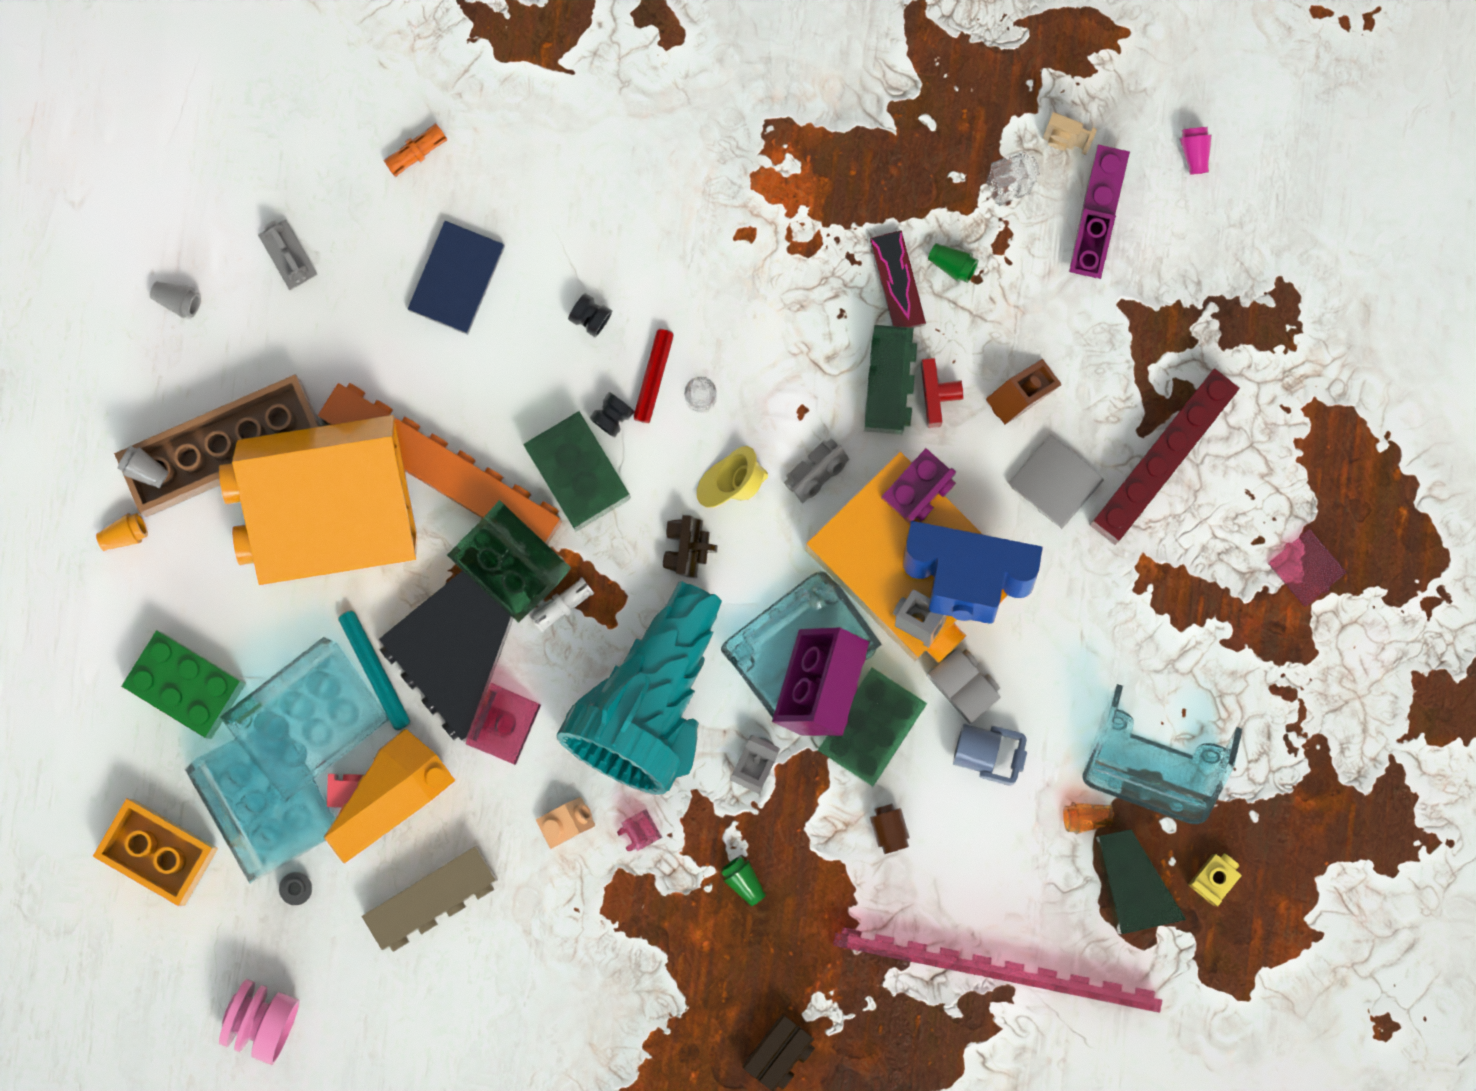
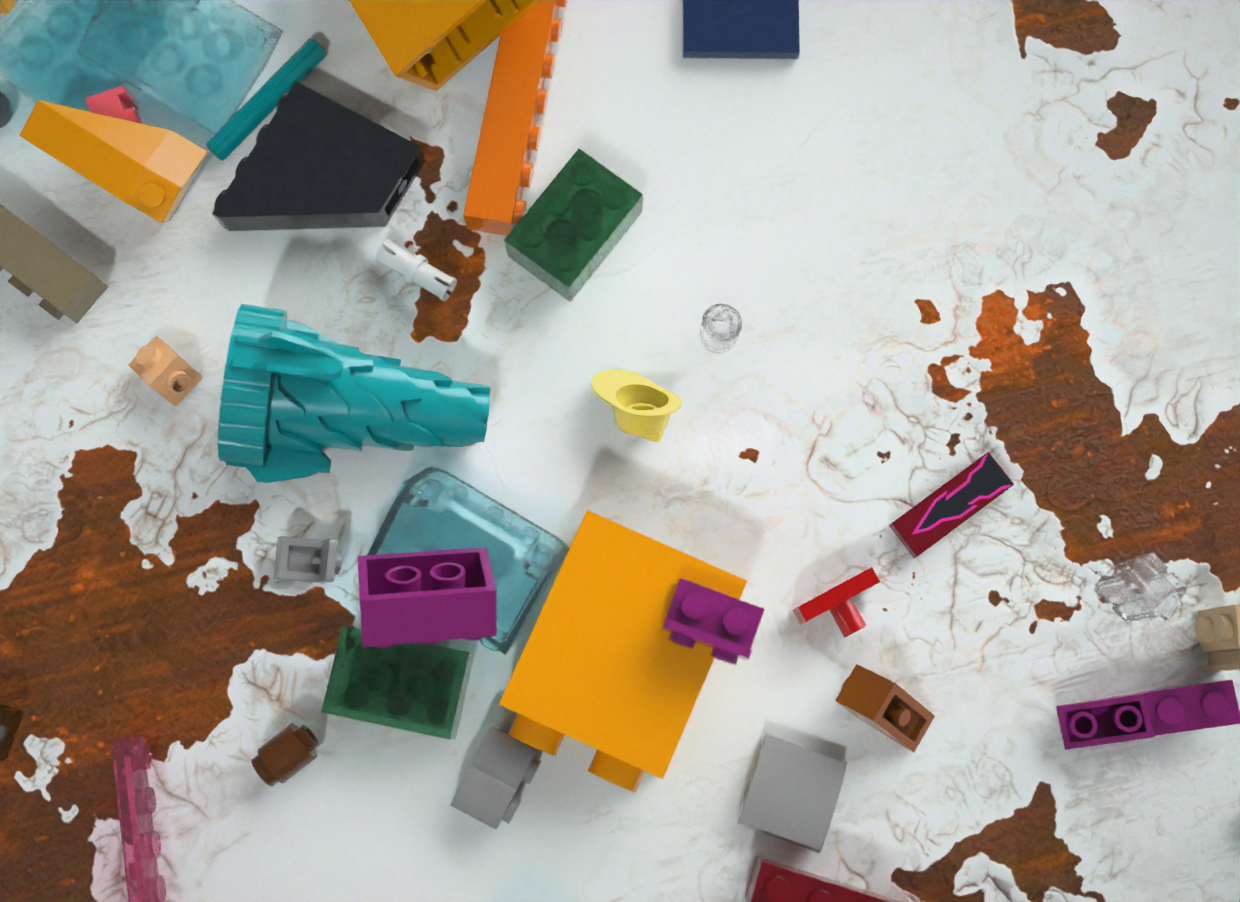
camera: 65 degrees right, 5 degrees down
clear green brick [447,500,571,623] -> none
clear pink slope [465,683,541,765] -> none
black wheel [568,293,613,337] -> none
black wheel [589,392,634,438] -> none
clear pink tile [617,809,663,852] -> none
red axle [633,329,674,424] -> none
dark brown hips [663,515,718,578] -> none
green cone [720,856,766,906] -> none
light grey hinge [784,438,850,504] -> none
clear green wedge [864,325,917,435] -> none
light grey brick [893,589,947,648] -> none
blue brick [903,521,1043,624] -> none
green cone [928,243,979,283] -> none
sand blue piece [952,724,1028,786] -> none

